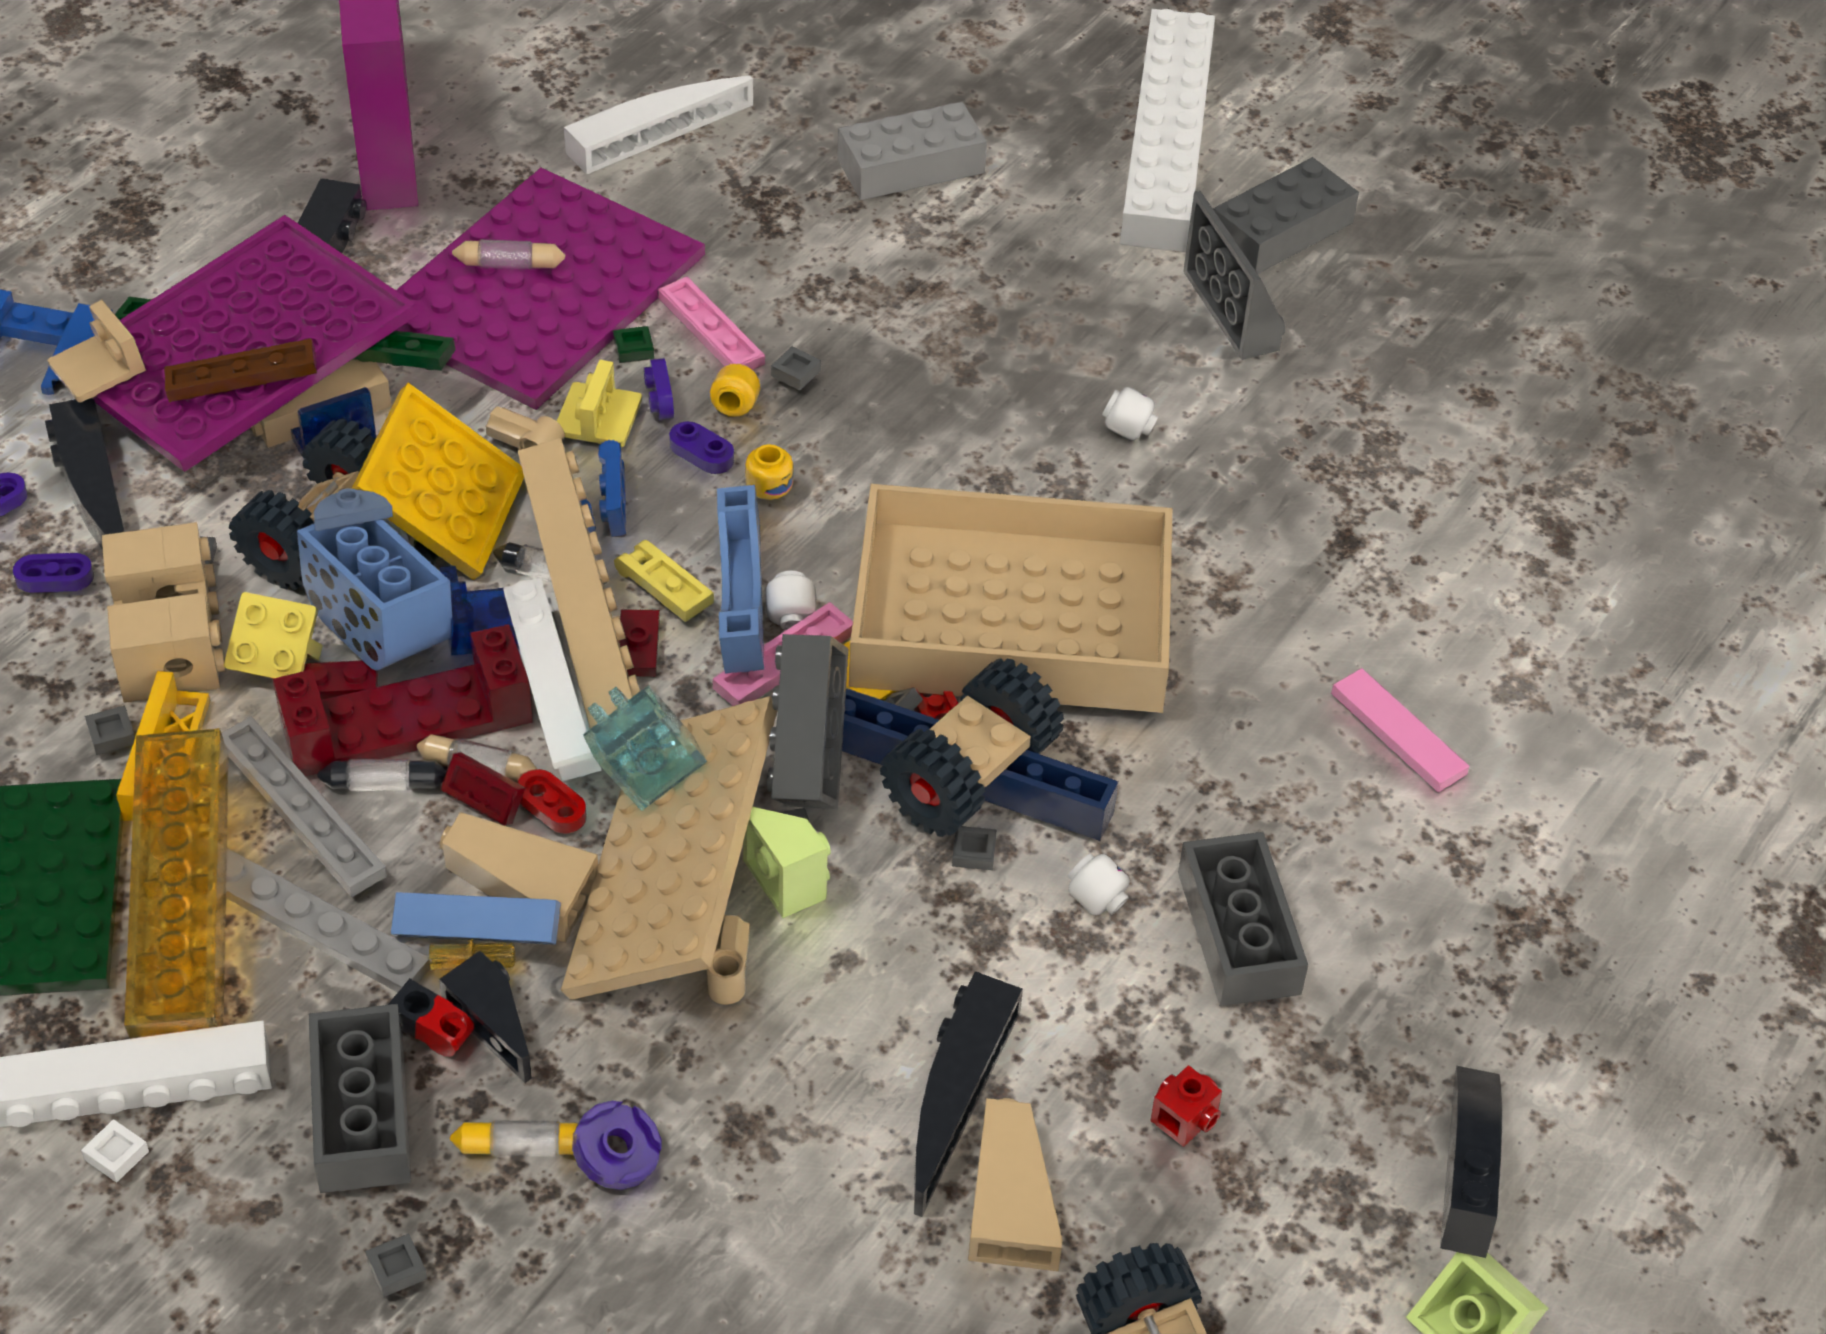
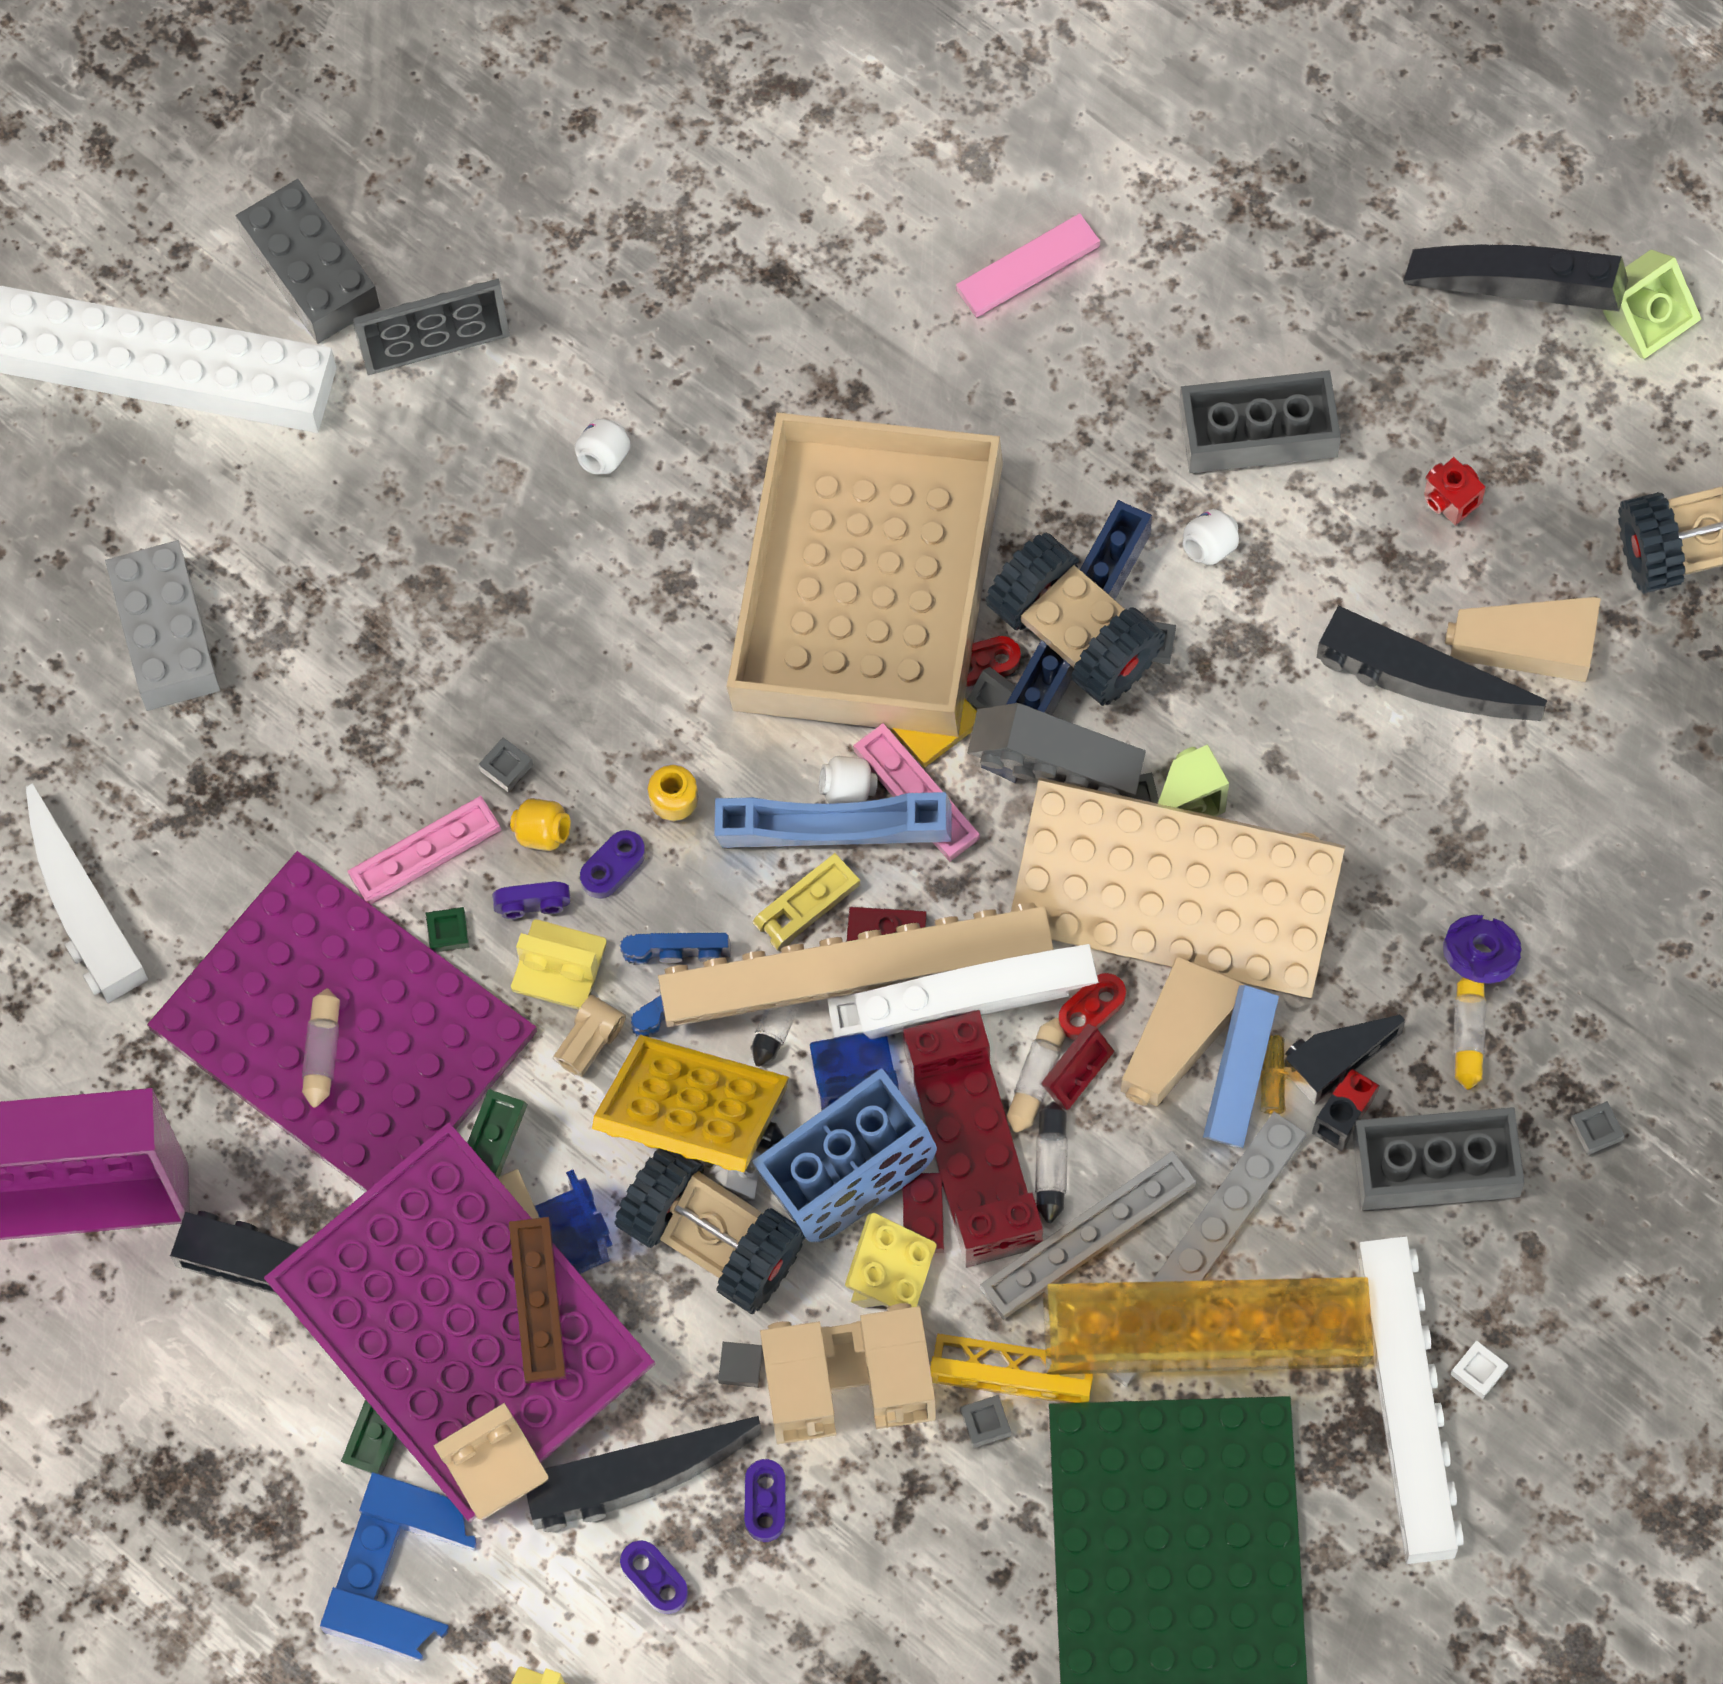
camera: 80 degrees left, 20 degrees up
sand blue plate [314,488,393,531] -> none
clear light blue hinge [583,685,708,811] -> none

